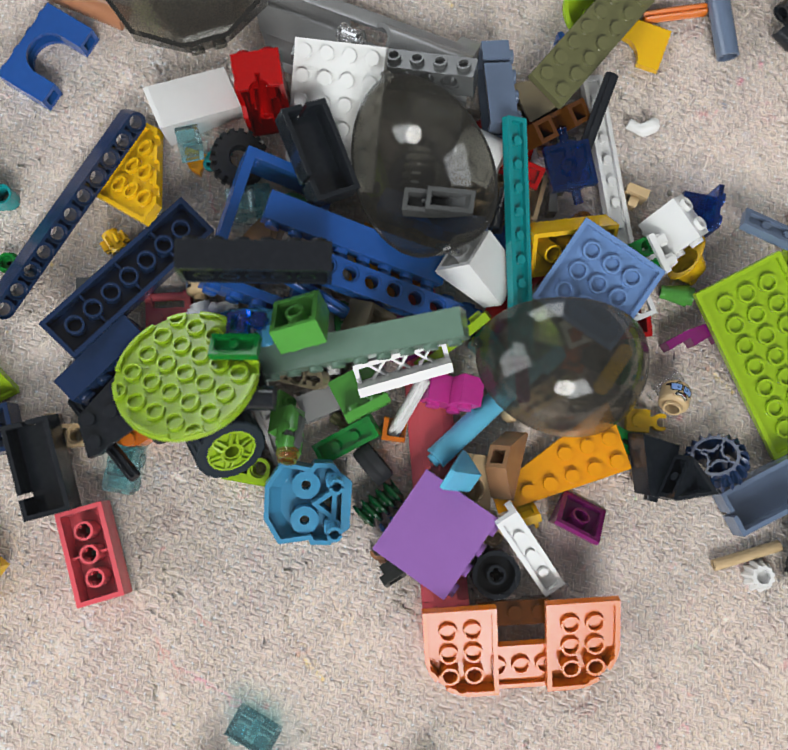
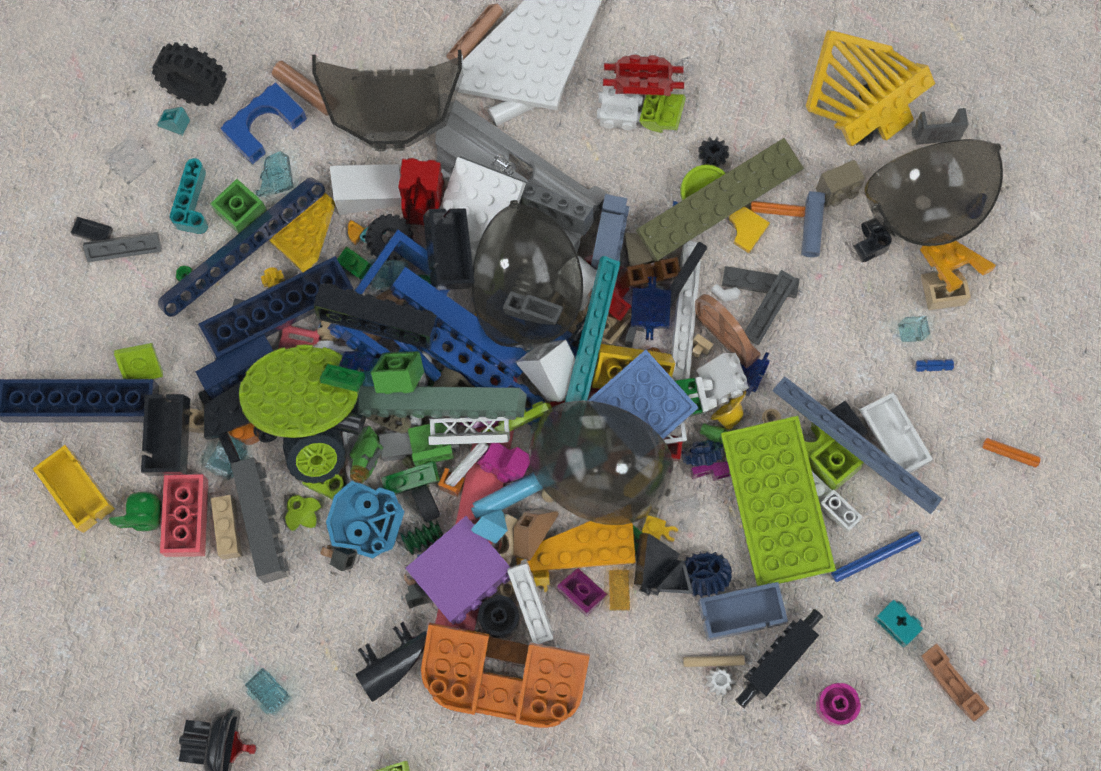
camera: 20 degrees right, 10 degrees down
clear light blue panel [174,124,205,163] -> none
tan head [658,380,692,415] -> none
none -> green piece [109,491,162,532]
none -> bright green brick [210,179,267,234]
none -> tan arch [211,495,242,560]
none -> dark grey brick [231,457,289,583]
none -> clear light blue slope [256,151,294,197]
none -> lime plate [285,495,322,531]
none -> pearl dark grey piece [320,545,357,571]
none -> green plate [337,246,372,280]
none -> black piece [355,622,427,702]
none -> clear yellow tile [609,570,630,611]
none -> dark blue gear [681,440,725,467]
none -> nougat window [695,294,761,368]
none -> dark grey plate [722,266,800,298]
none -> dark grey plate [745,270,797,345]
none -> tan plate [762,408,781,423]

